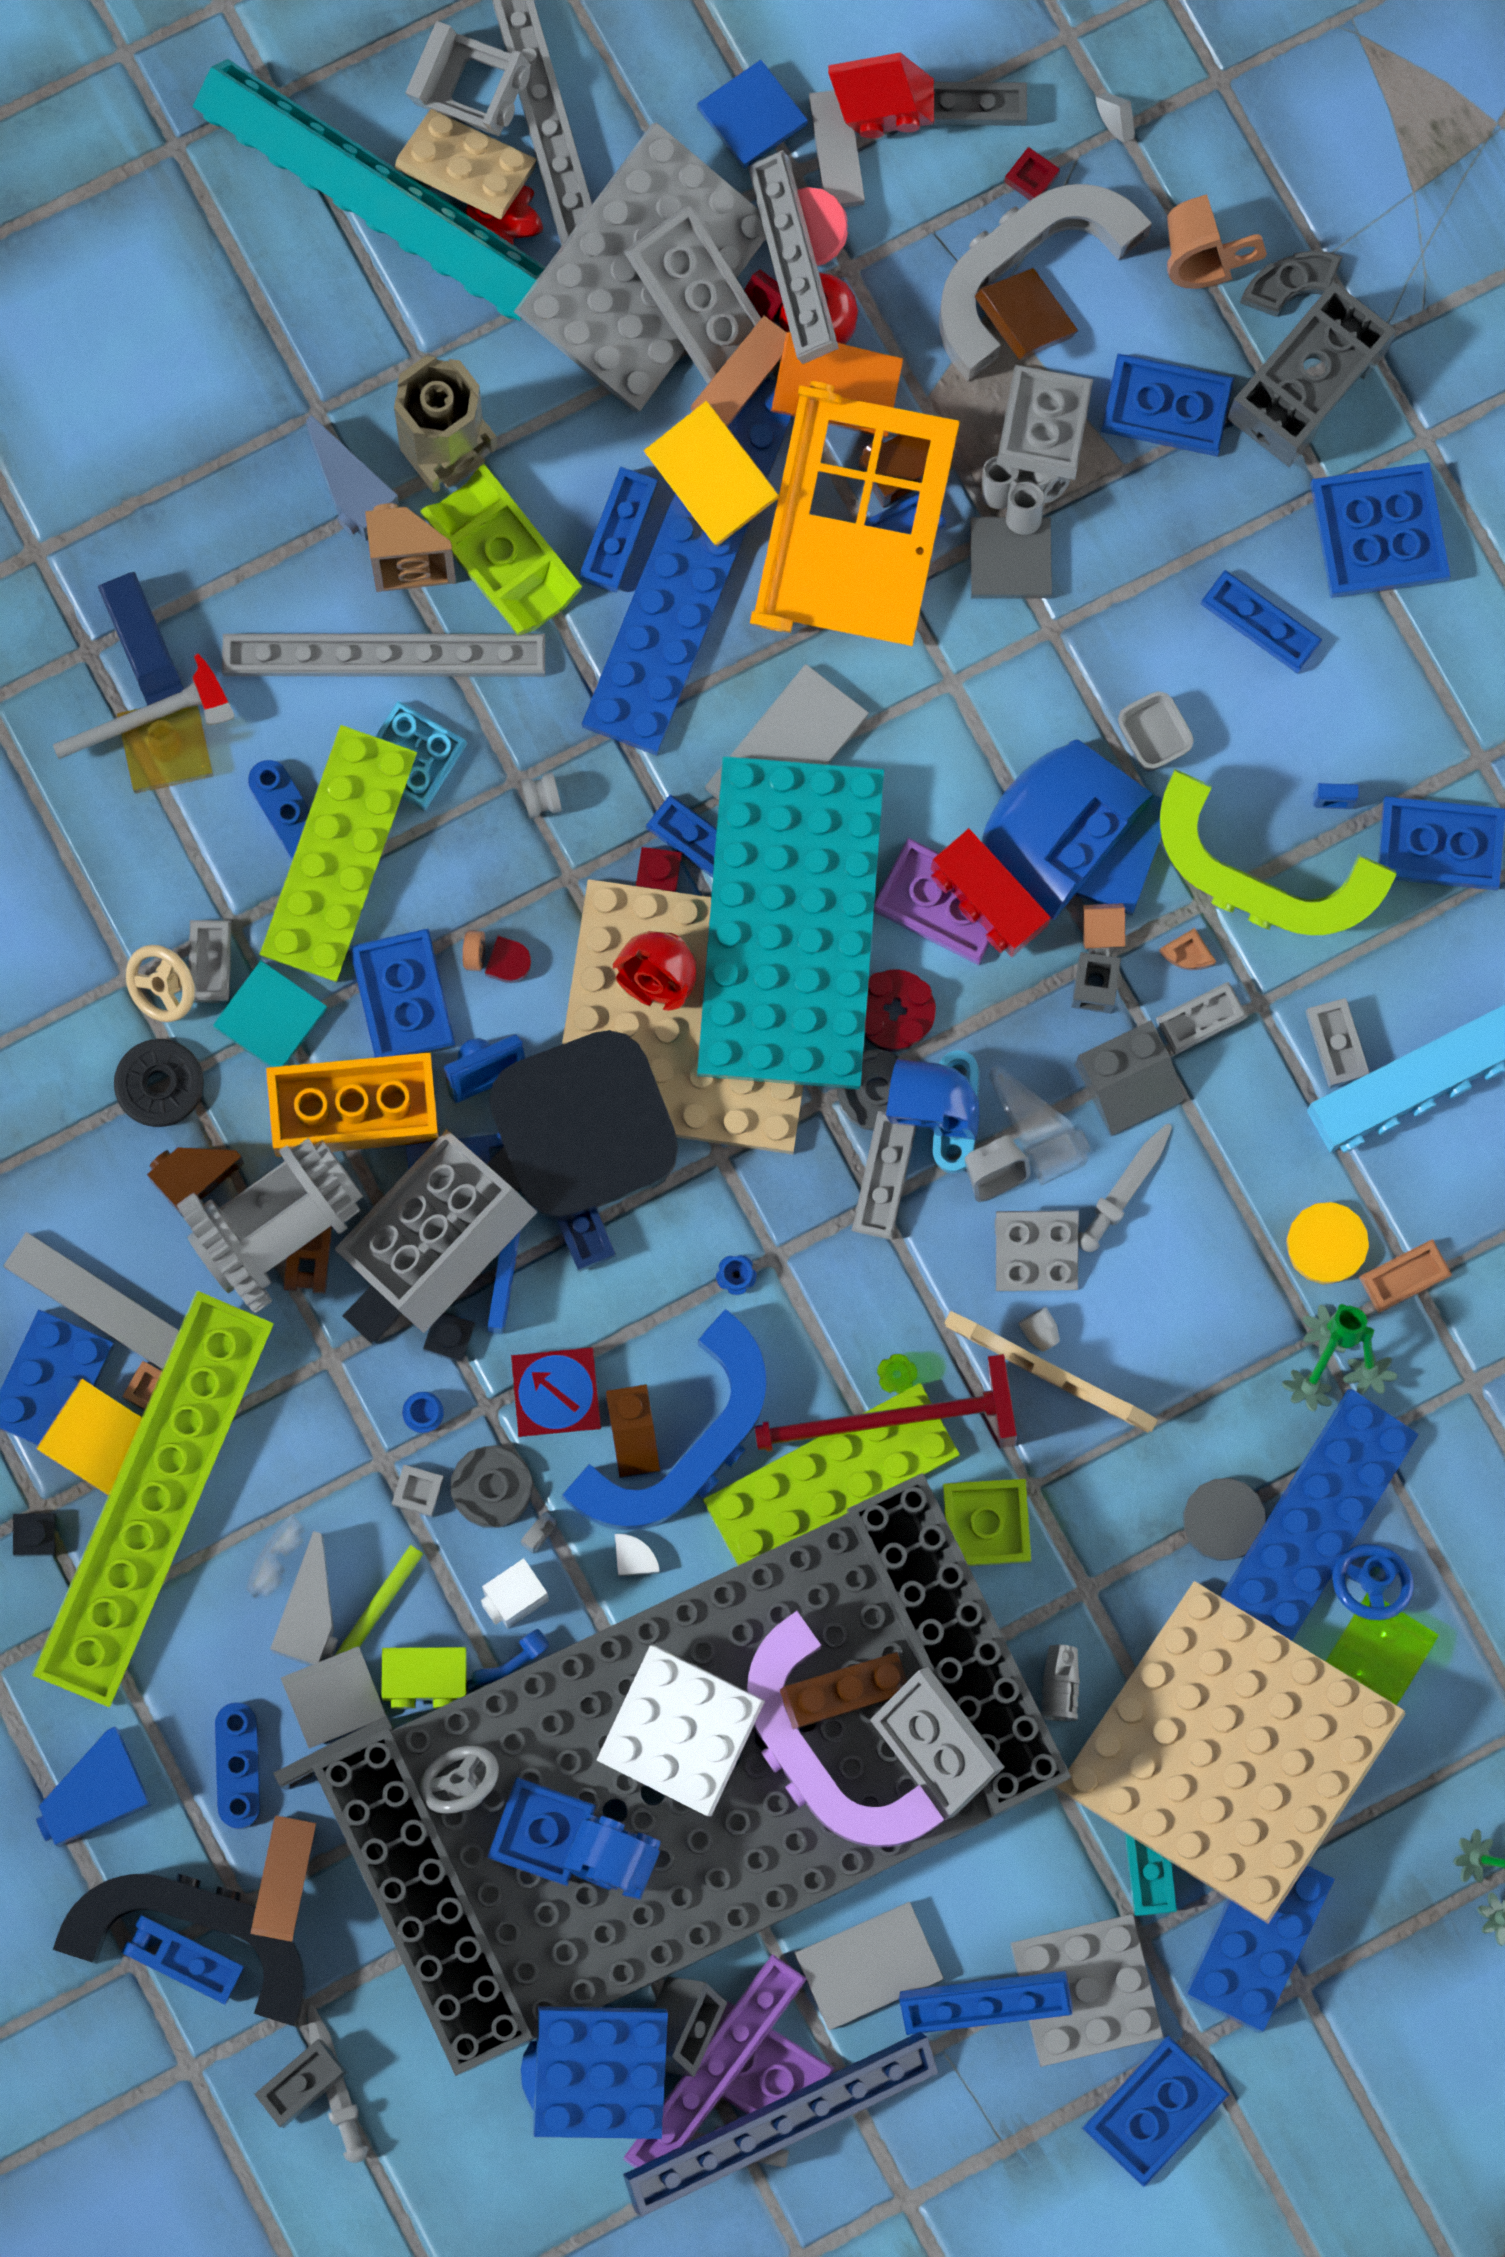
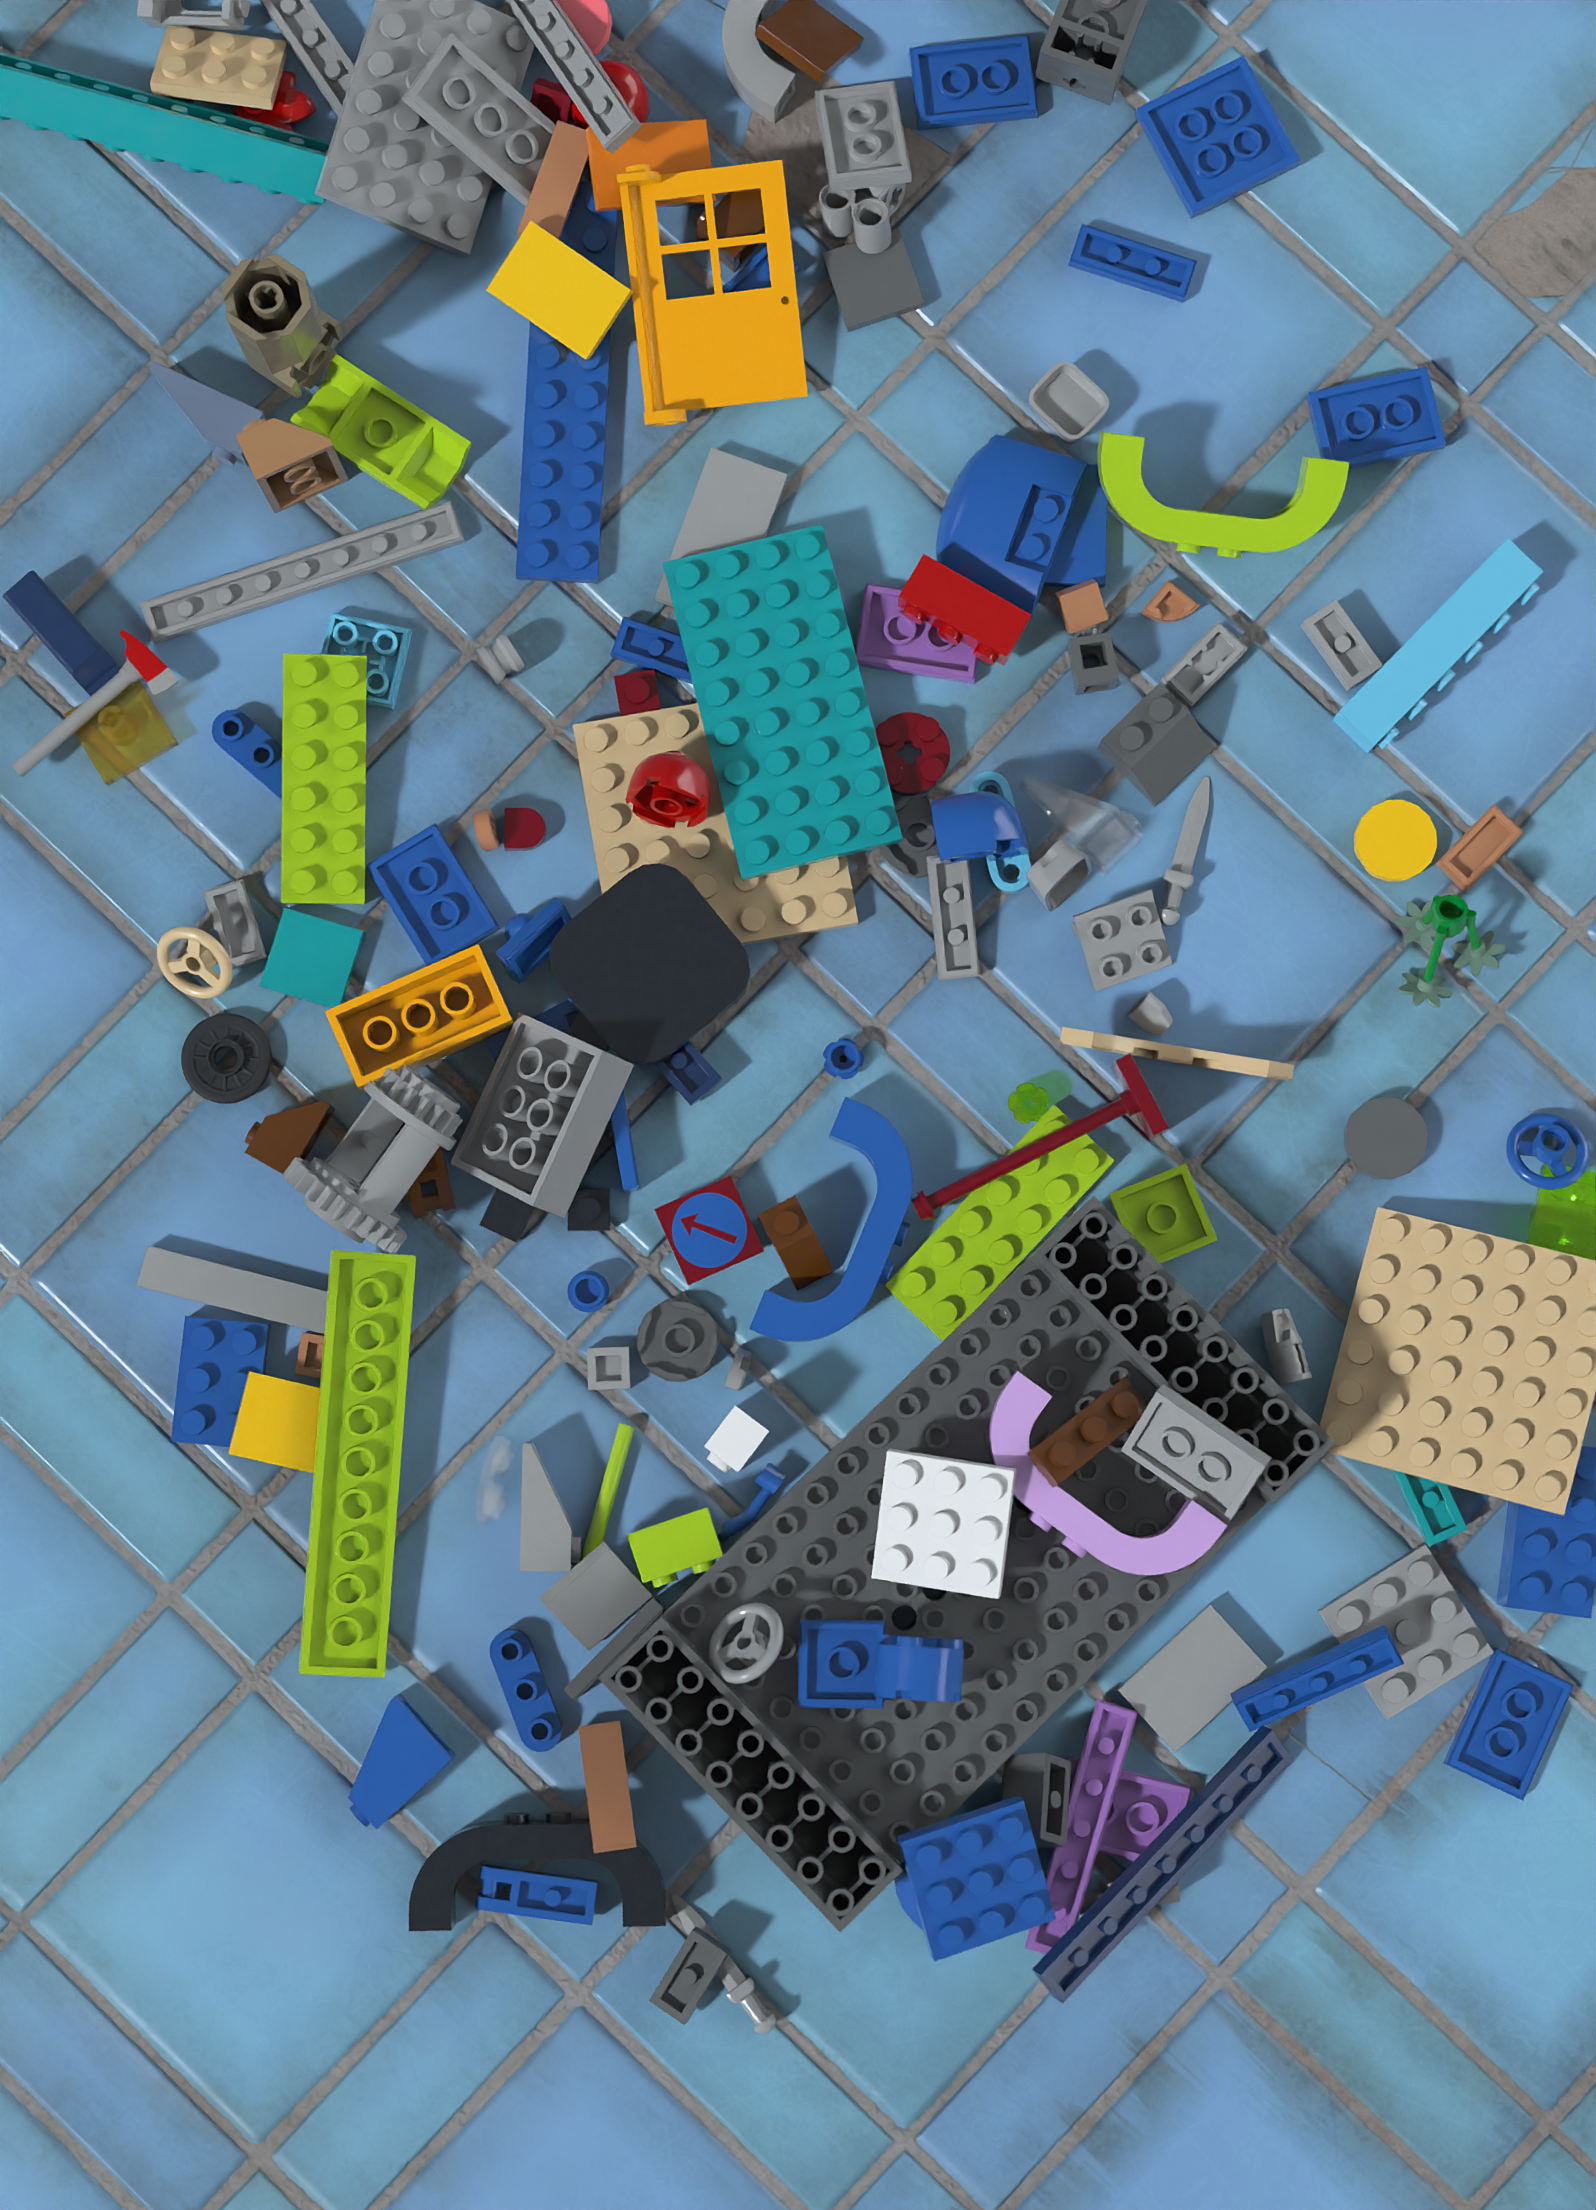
camera: 15 degrees left, 5 degrees up
black plate [13,1513,56,1557] -> none
blue plate [579,466,658,593] -> none
white tile [615,1534,659,1577] -> none
blue plate [1220,1389,1419,1641] -> none
blue tile [1313,783,1359,809] -> none

